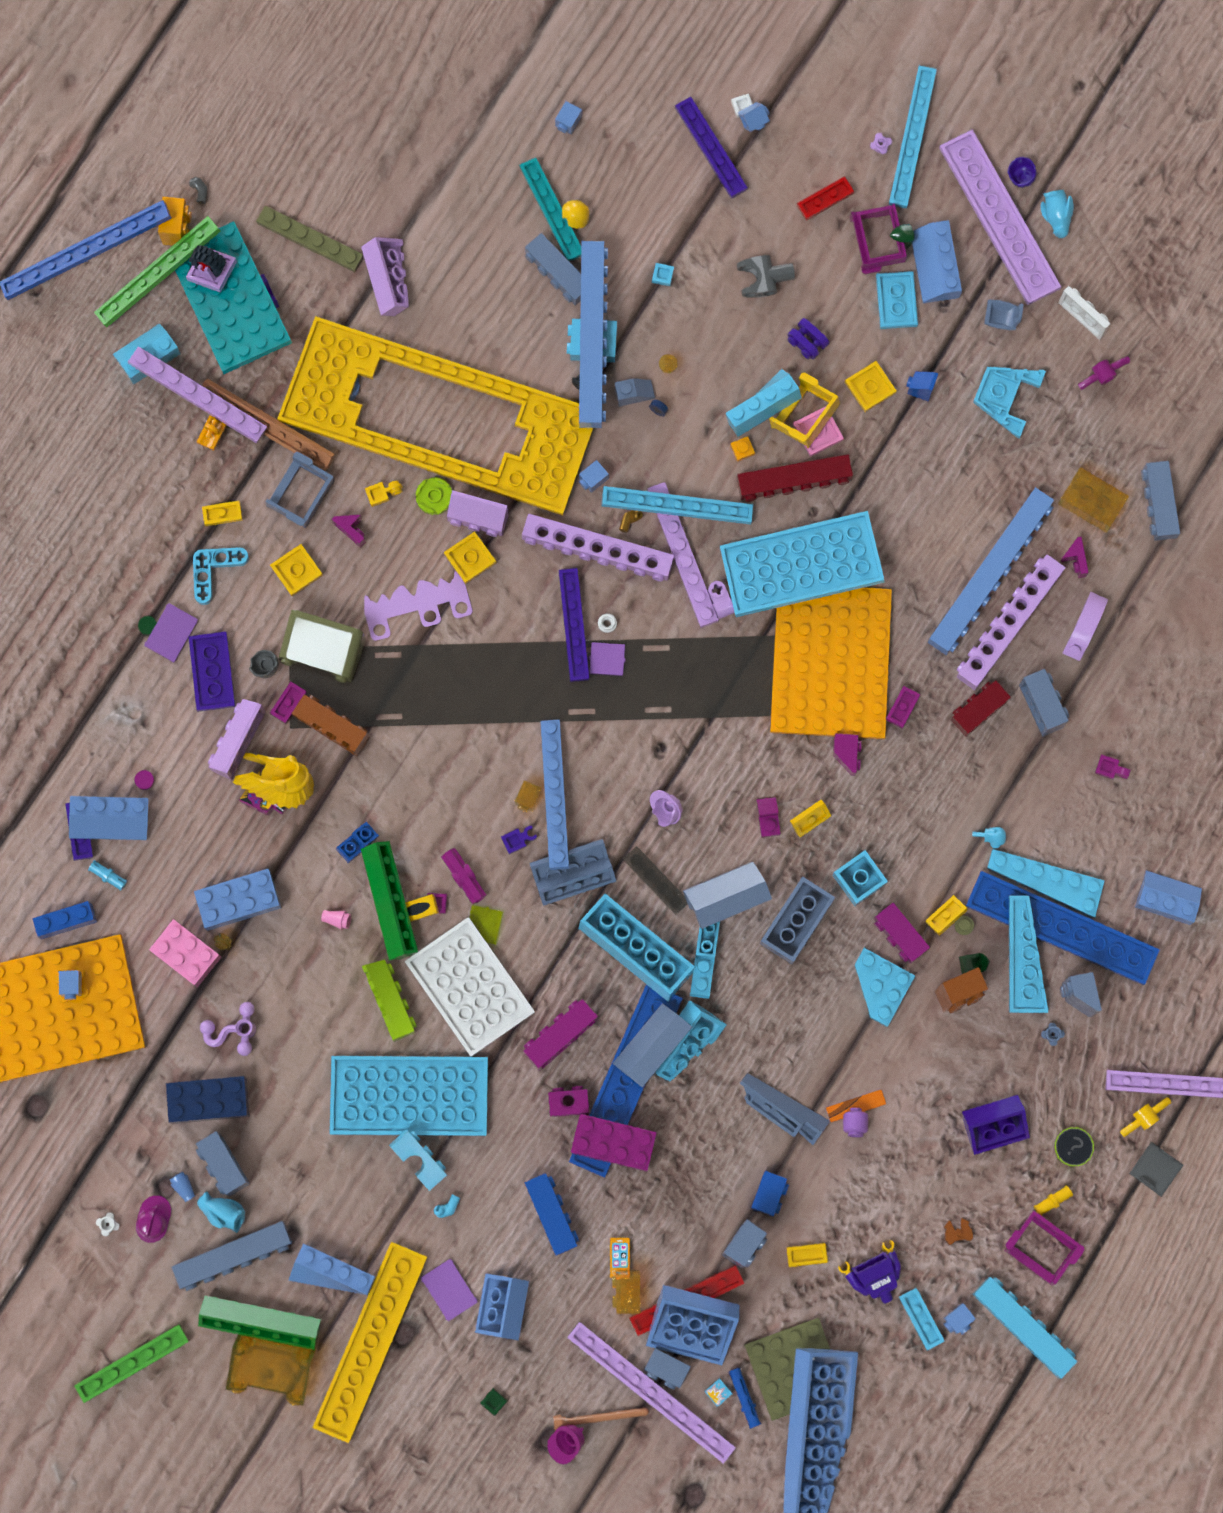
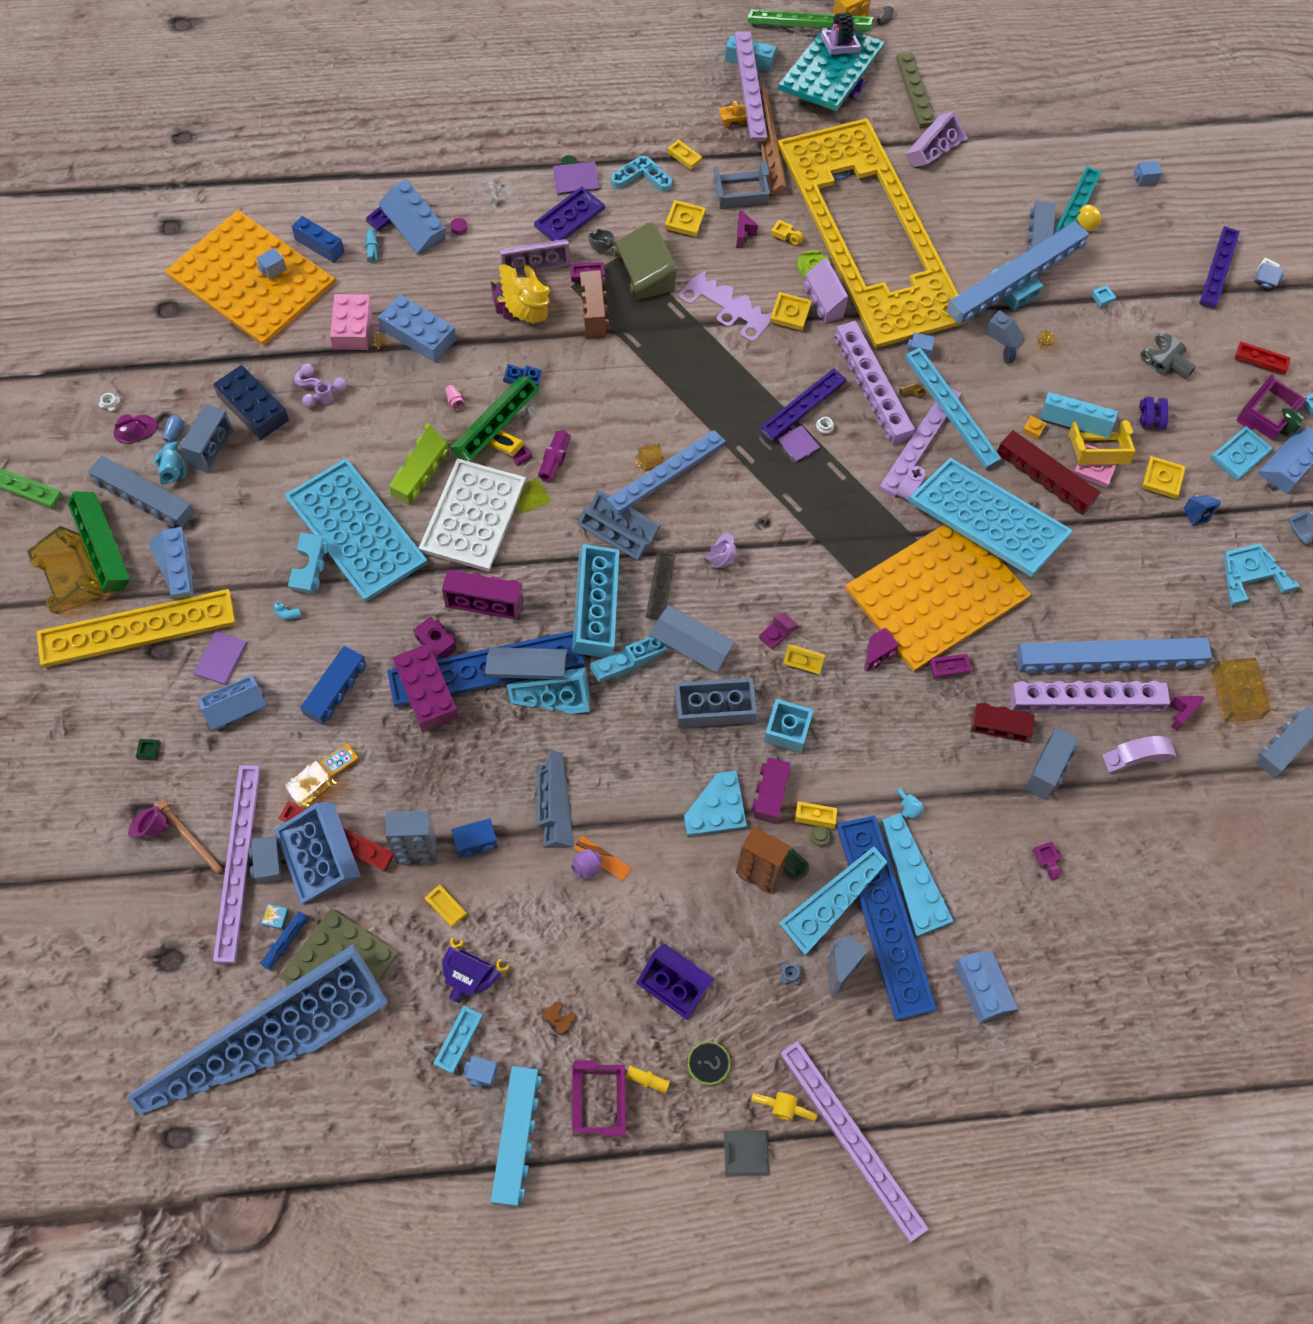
camera: 50 degrees right, 15 degrees down
dark purple plate [501,826,537,855] -> none

